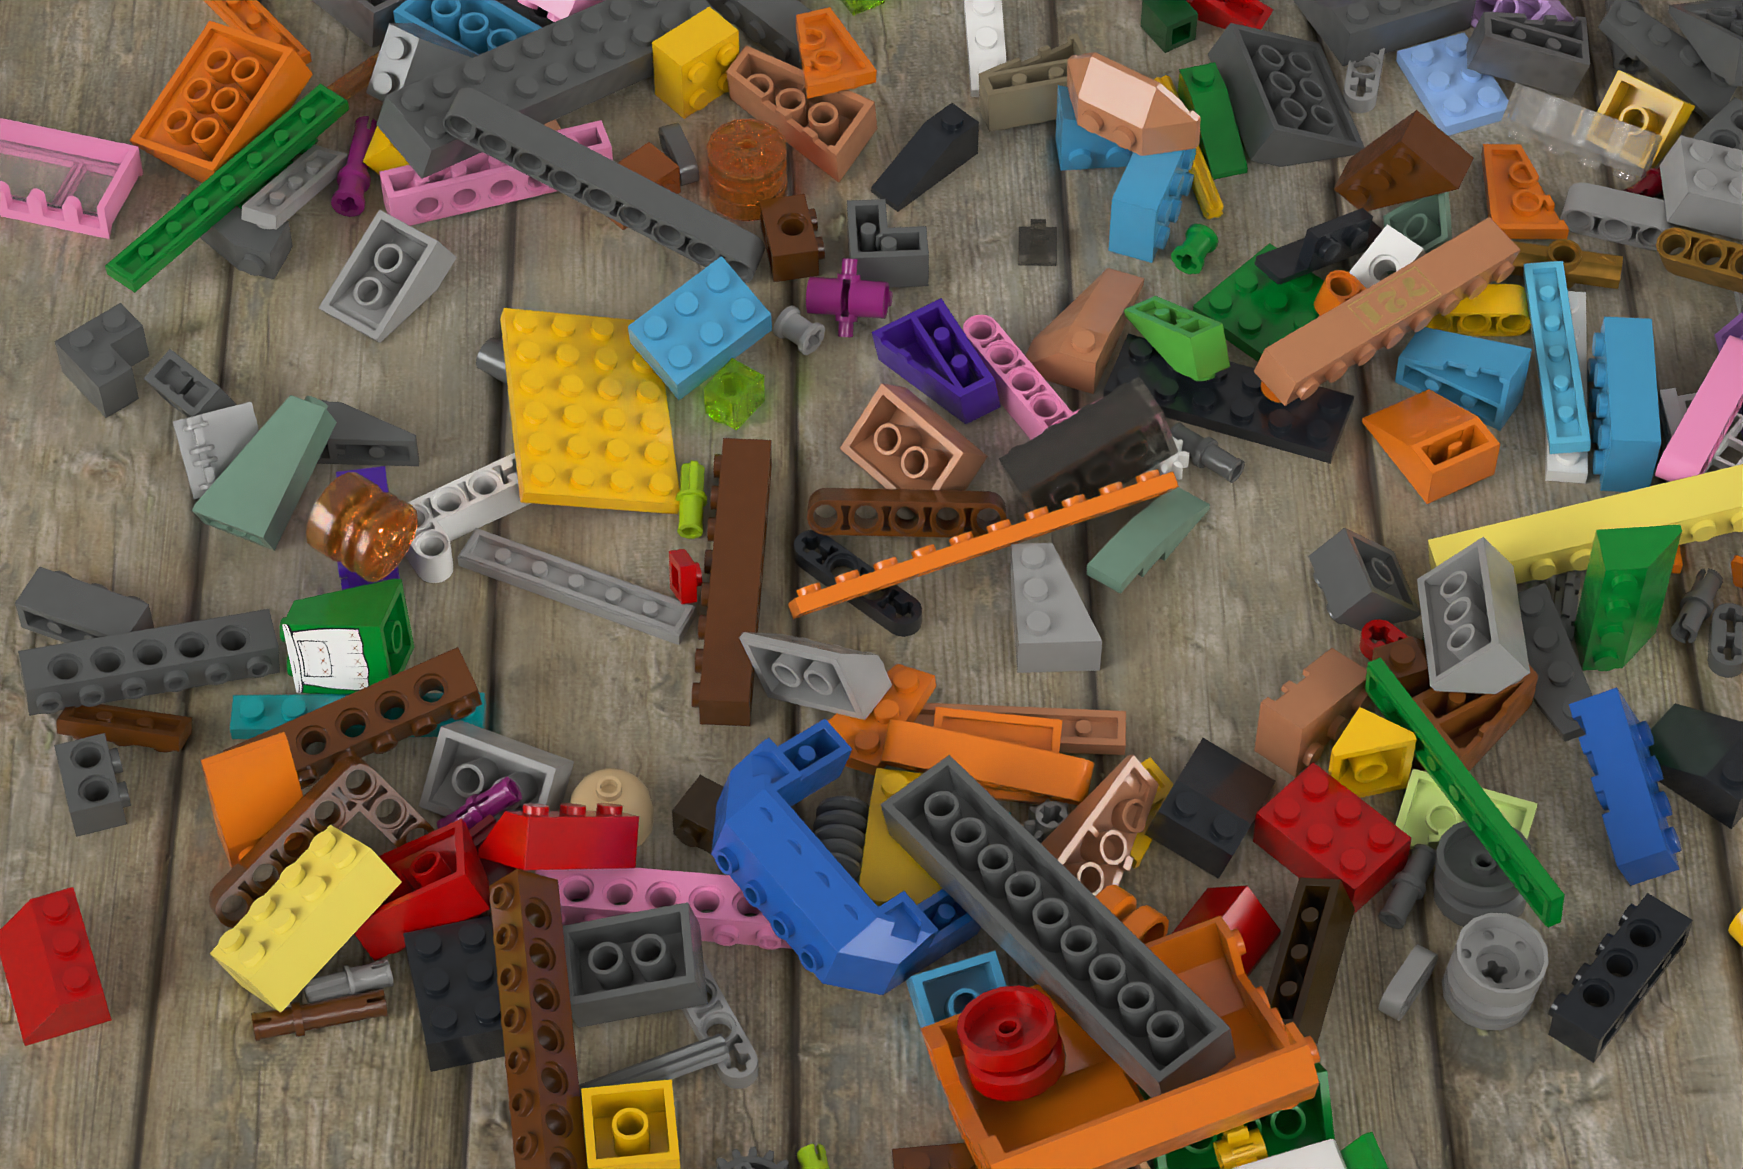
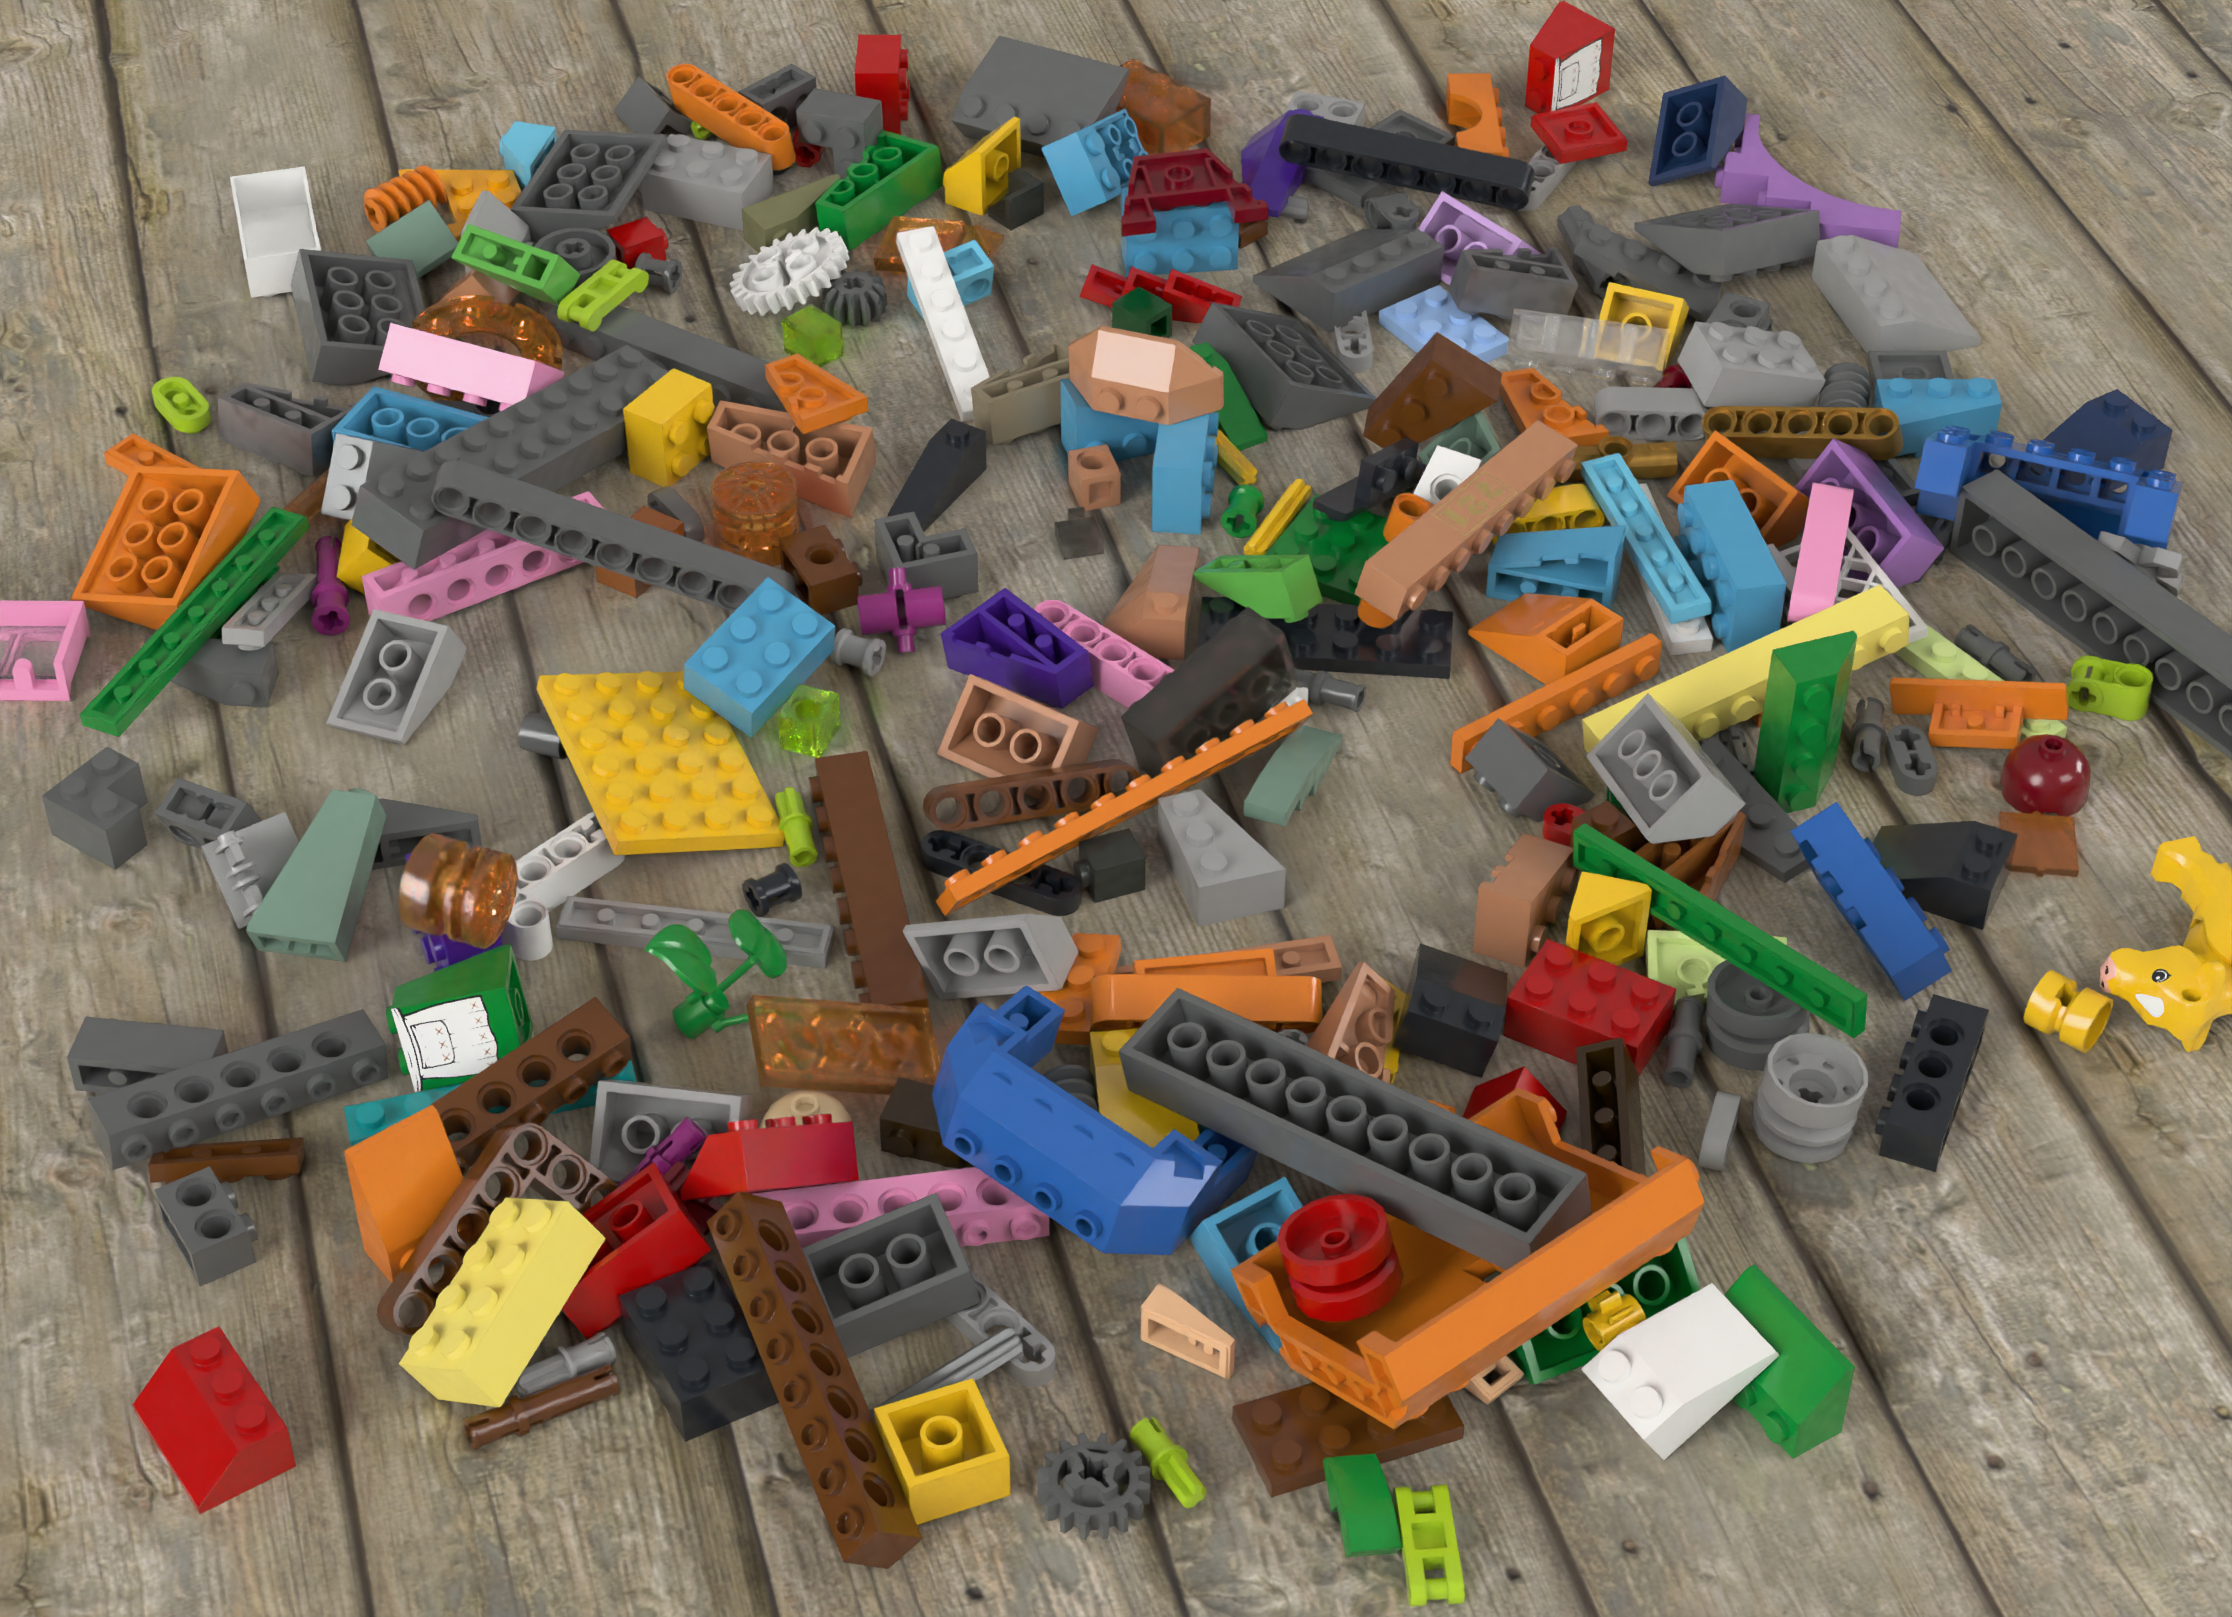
camera: 15 degrees left, 10 degrees down
red plate [669,549,702,604] -> none
none -> green plant [645,909,822,1089]
none -> black bush [742,862,802,917]
none -> clear orange plate [746,995,941,1095]
none -> nougat brick [1068,444,1121,512]
none -> pearl dark grey brick [1073,828,1146,903]
none -> light nougat slope [1141,1283,1235,1379]
none -> yellow axle [1244,479,1312,555]
none -> orange plate [1450,633,1662,774]
none -> orange slope [1666,430,1810,548]

